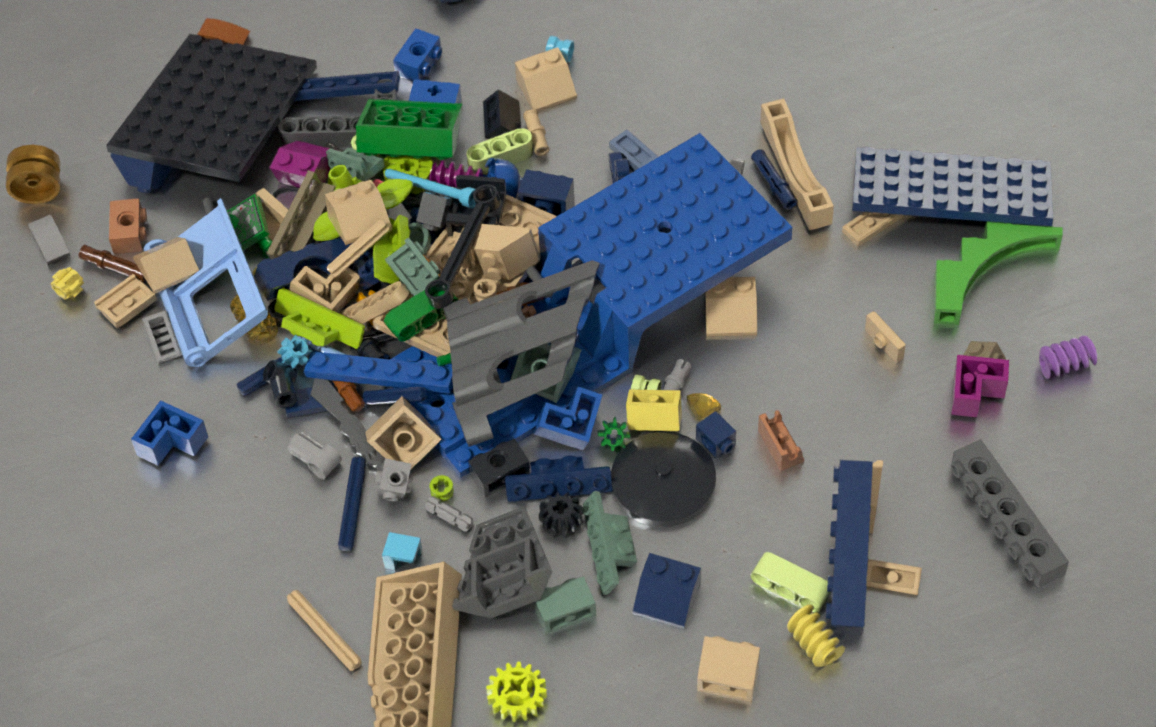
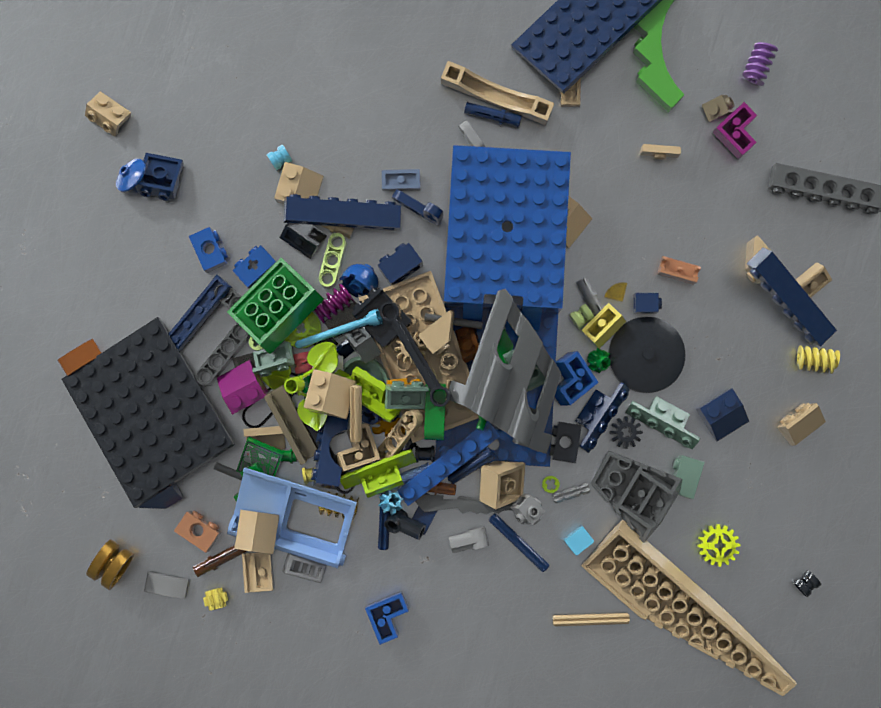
camera: 50 degrees left, 30 degrees up
yellowish green beam [750,552,831,613] -> none
none -> dark blue brick [283,194,401,231]

